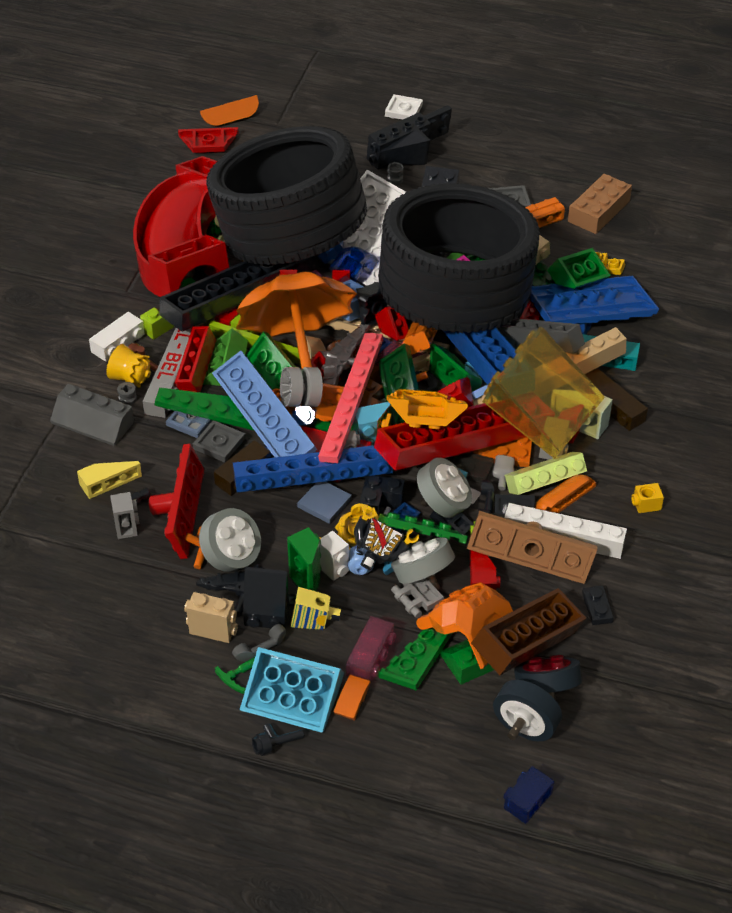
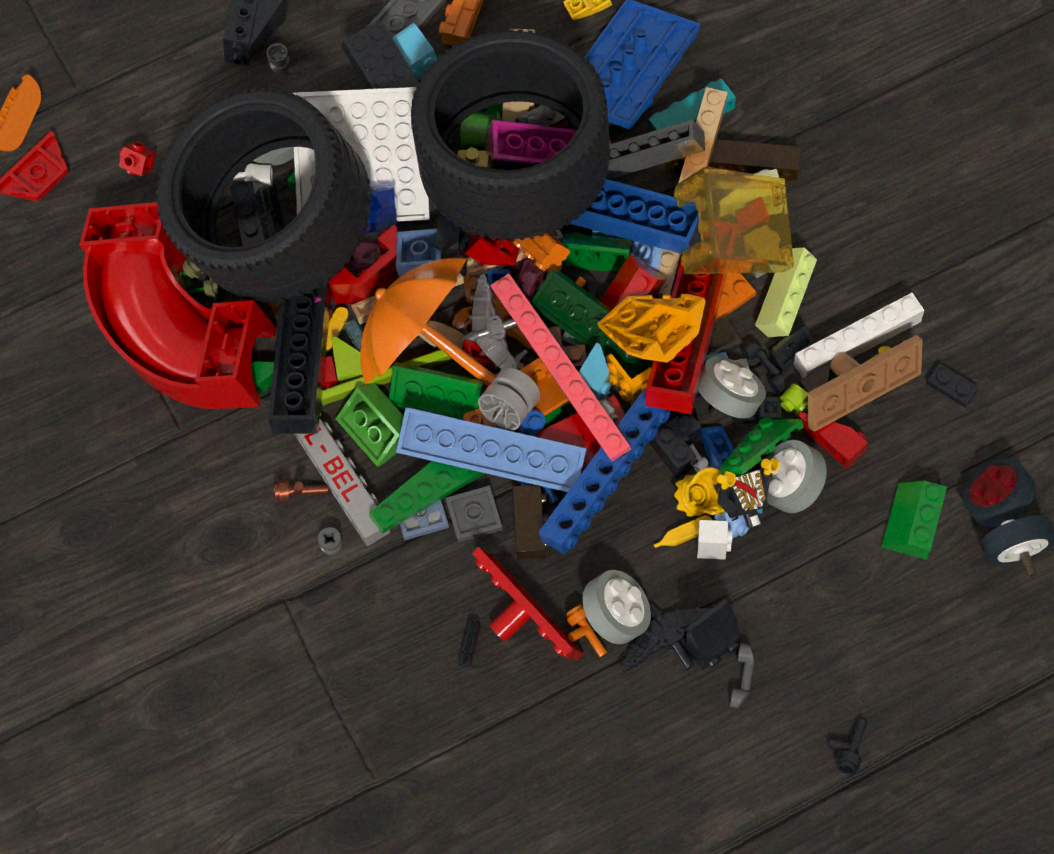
camera: 40 degrees left, 20 degrees up
dark grey slope [50,384,134,446] -> none
light yellow slope [77,461,142,499] -> none
white brick [89,312,145,362] -> none
yellow hat [106,344,151,387] -> none
light grey brick [110,492,140,539] -> none
lime slope [140,307,175,340] -> none
red brick [174,326,216,392] -> none
tan brick [184,592,238,643] -> none
green piece [215,657,255,694] -> none
medium azure slope [240,647,344,733] -> none
green slope [287,527,322,592] -> none
light yellow torso [291,587,341,630] -> none
sand blue tile [297,481,352,524] -> none
orange slope [333,675,370,720] -> none
clear pink brick [346,616,396,683] -> none
green wing [378,628,453,691] -> none
light grey plate [391,578,444,618] -> none
orange piece [416,583,513,669] -> none
reddish brown brick [471,588,587,675] -> none
light grey piece [492,455,515,490] -> none
orange brick [534,474,596,513] -> none
green slope [547,248,611,289] -> none
yellow brick [631,483,664,513] -> none

